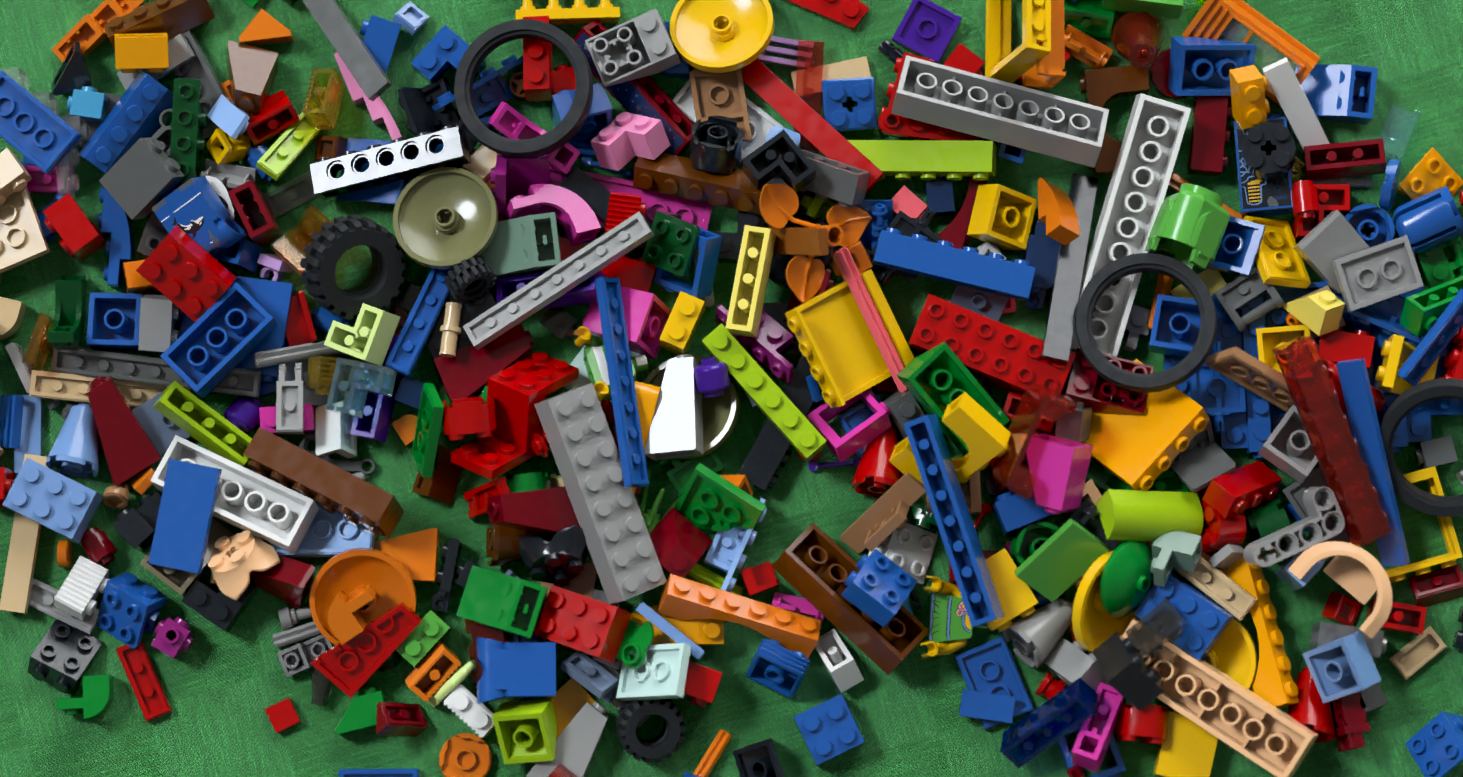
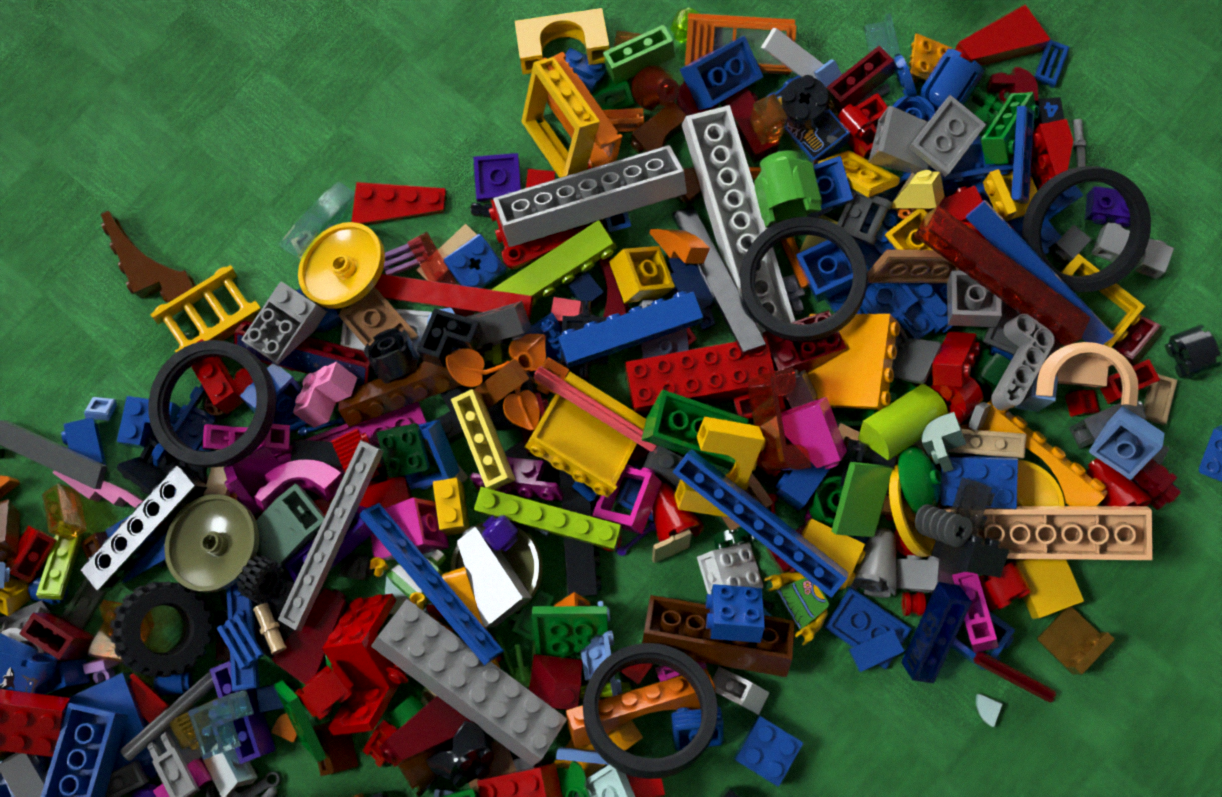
camera: 30 degrees left, 5 degrees down
yellowish green brick [324,303,400,366] -> none
medium nougat bracket [840,472,926,554] -> none
light orange brick [1229,65,1270,130] -> none
blue slope [1294,64,1378,125] -> none
none -> blue tile [217,613,264,670]
none -> black tyre [583,643,717,779]
none -> tan piece [652,529,691,563]
none -> clear orange brick [750,93,787,145]
none -> medium blue tile [814,59,842,87]
none -> dark grey piece [915,504,973,547]

